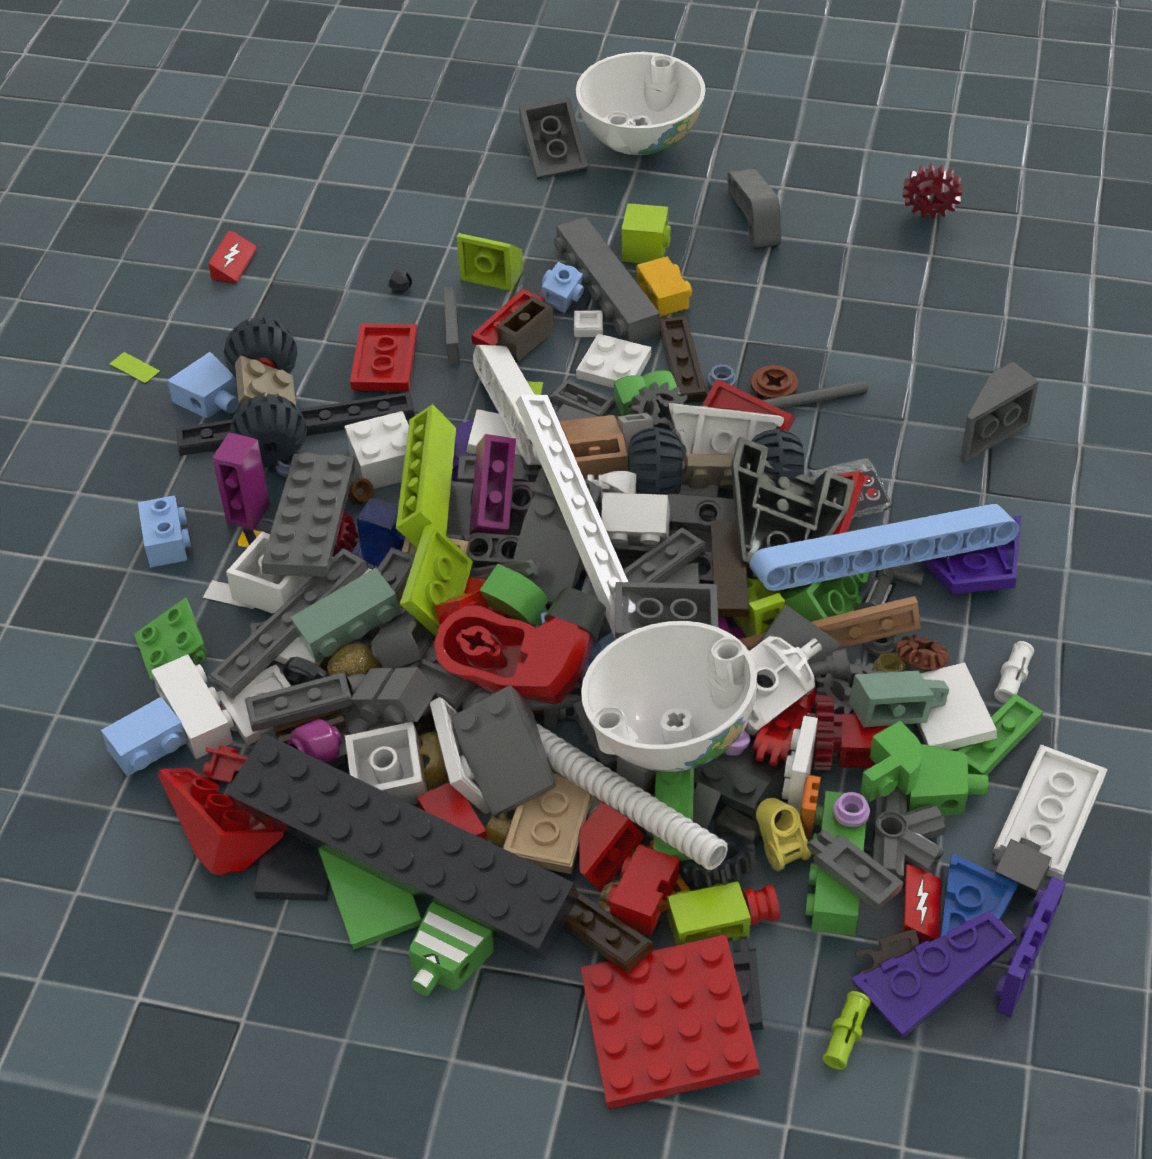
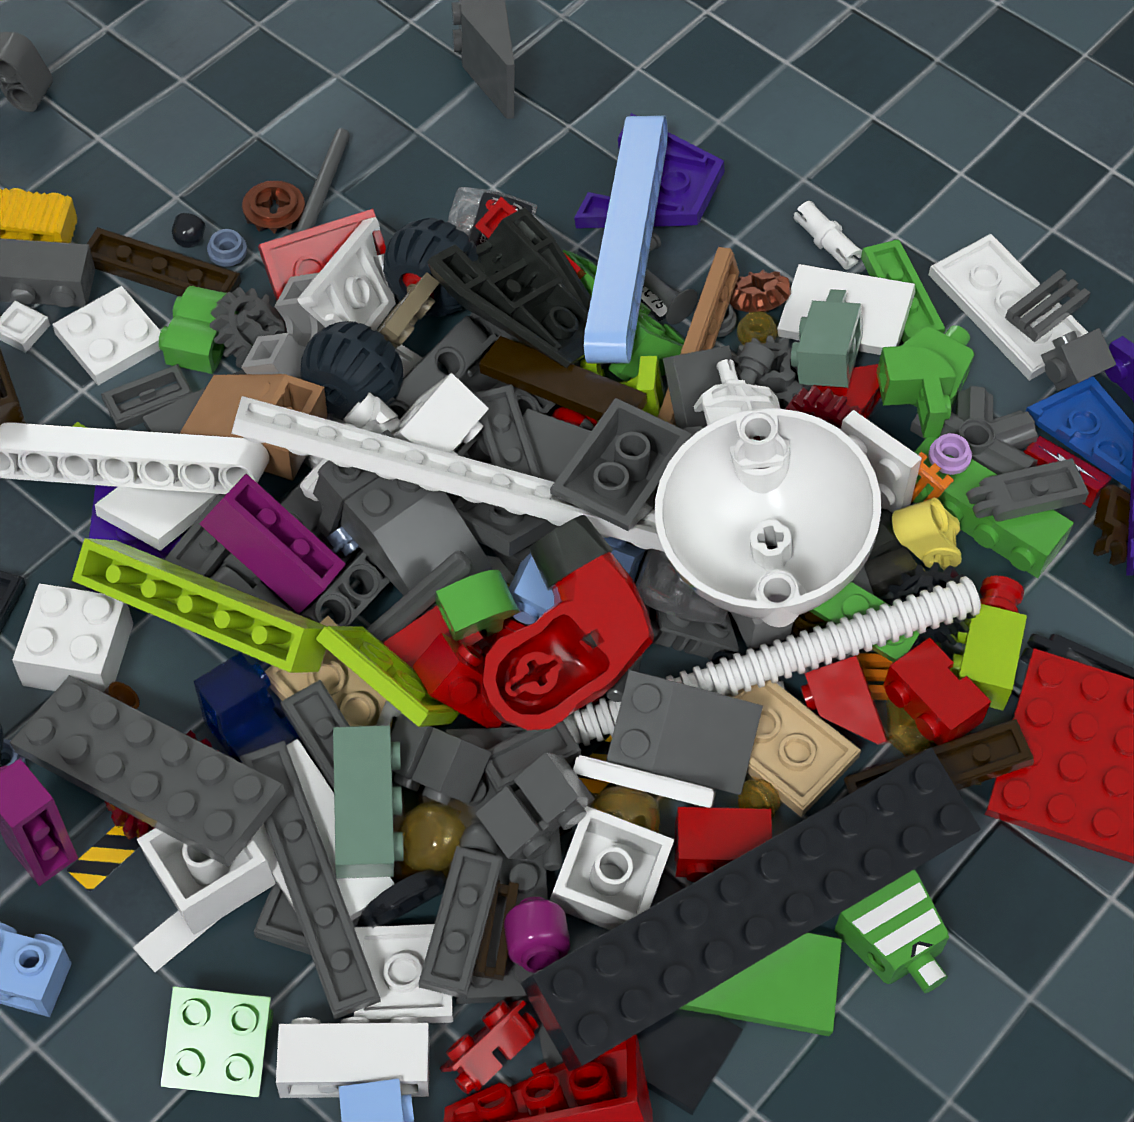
camera: 65 degrees left, 10 degrees up
none -> black hinge [172,213,206,248]
none -> dark grey tile [1005,269,1091,342]

